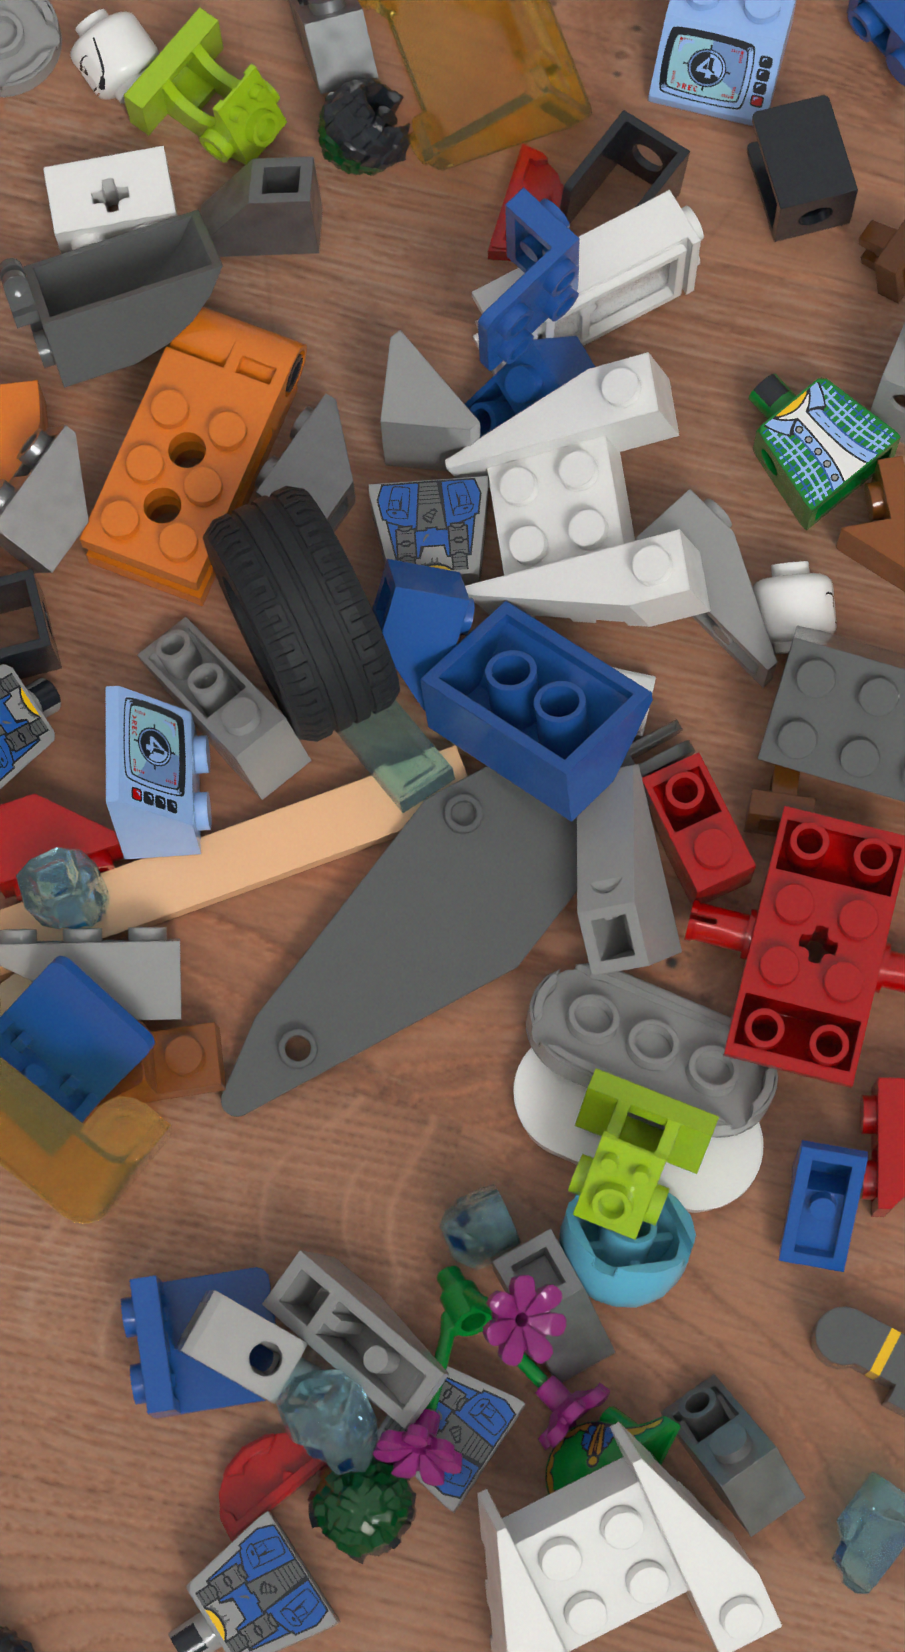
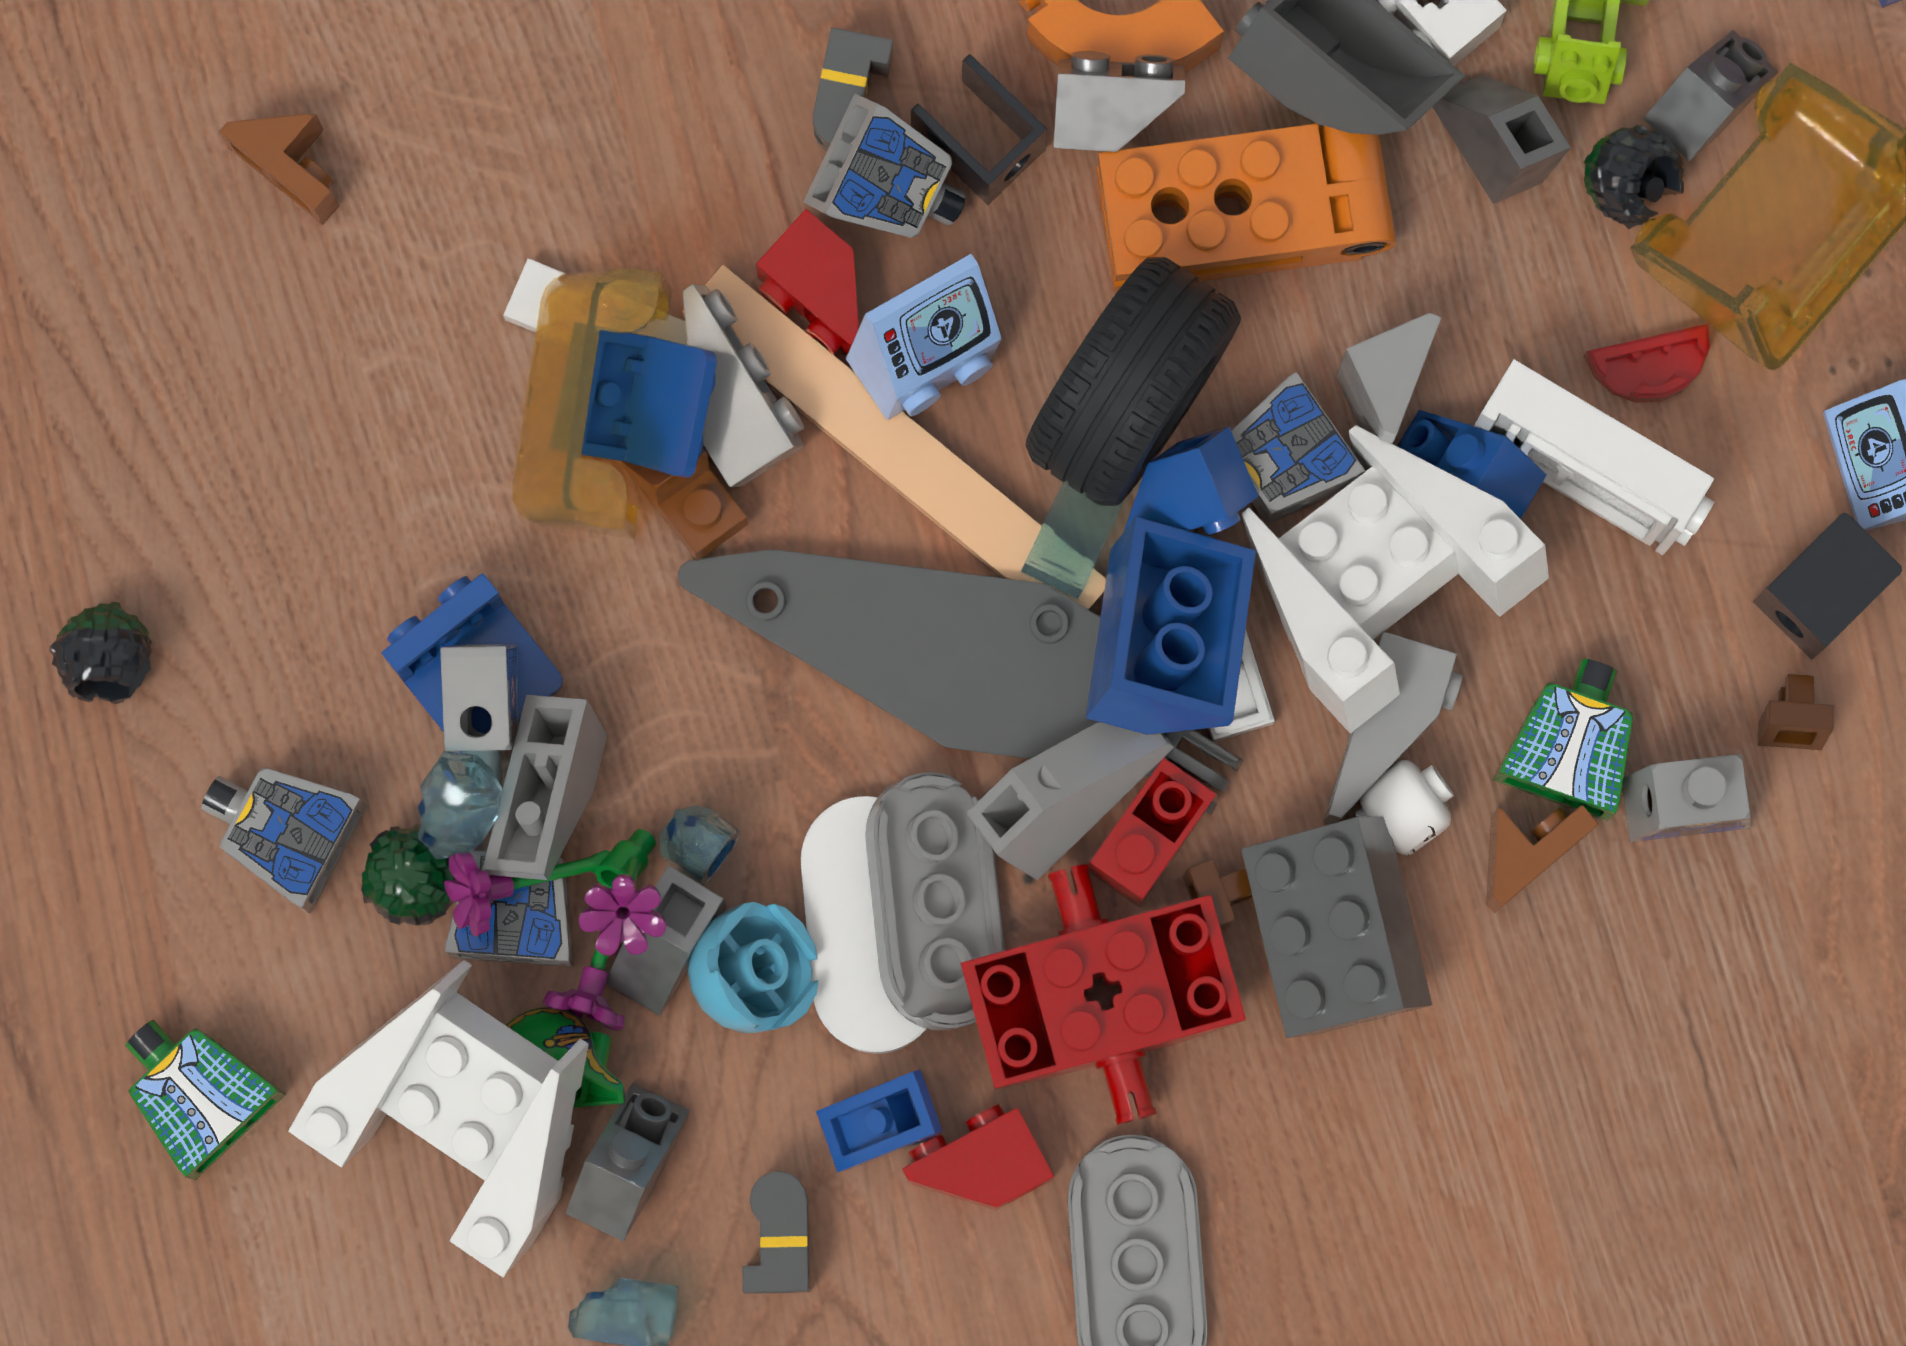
camera: 55 degrees right, 5 degrees up
clear light blue rock [16,847,110,929] -> none
light grey slope [137,617,311,800] -> none
red tile [219,1432,337,1542] -> none
flat silver slope [255,393,356,533] -> none
blue bracket [478,187,580,371] -> none
black piece [560,110,690,224] -> none
lime tile [568,1068,719,1240] -> none

